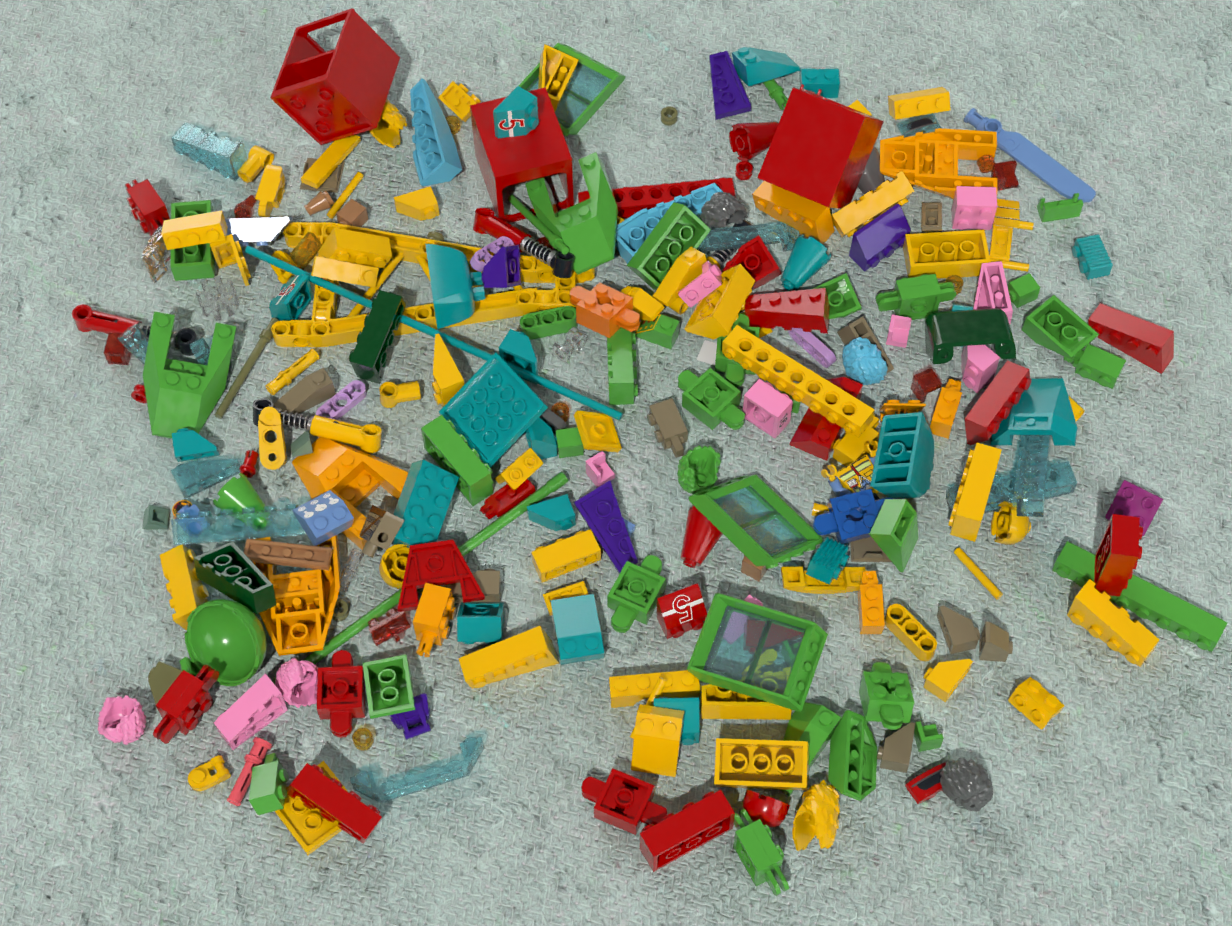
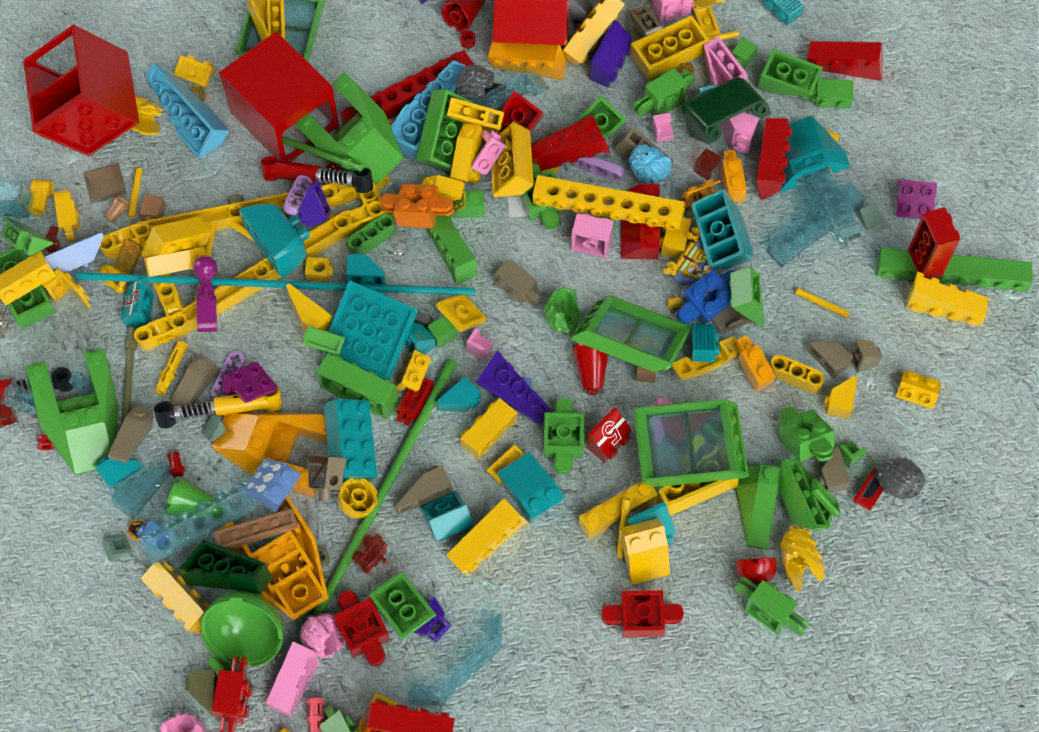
camera: 25 degrees left, 5 degrees up
yellow piece [258,407,287,470] -> none
yellow tile [301,135,361,189] -> none
dark green wedge [349,290,406,384] -> none
clear yellow bush [352,728,374,751] -> none
yellow piece [379,381,421,408] -> none
yellow slope [394,186,439,221] -> none
red wing [397,540,485,612] -> none
light orange brick [413,583,457,657] -> none
teal slope [493,86,539,138] -> none
clear orange bush [551,402,570,422] -> none
red brick [640,790,735,872] -> none
olive bush [661,106,678,126] -> none
bright green brick [678,368,745,430] -> none
yellow brick [714,738,809,790] -> none
teal cone [780,234,832,291] -> none
yellow brick [948,443,1002,542] -> none
yellow cylinder [991,501,1031,545] -> none
none -> bright green wedge [2,216,54,256]
none -> dark tan slope [108,405,153,463]
none -> magenta beam [193,255,218,332]
none -> magenta bracket [221,361,277,403]
none -> bright green tile [302,326,345,355]
none -> yellow brick [305,257,334,282]
none -> yellow slope [447,97,504,133]
none -> bright green tile [811,478,840,517]
none -> sand green slope [857,203,883,230]

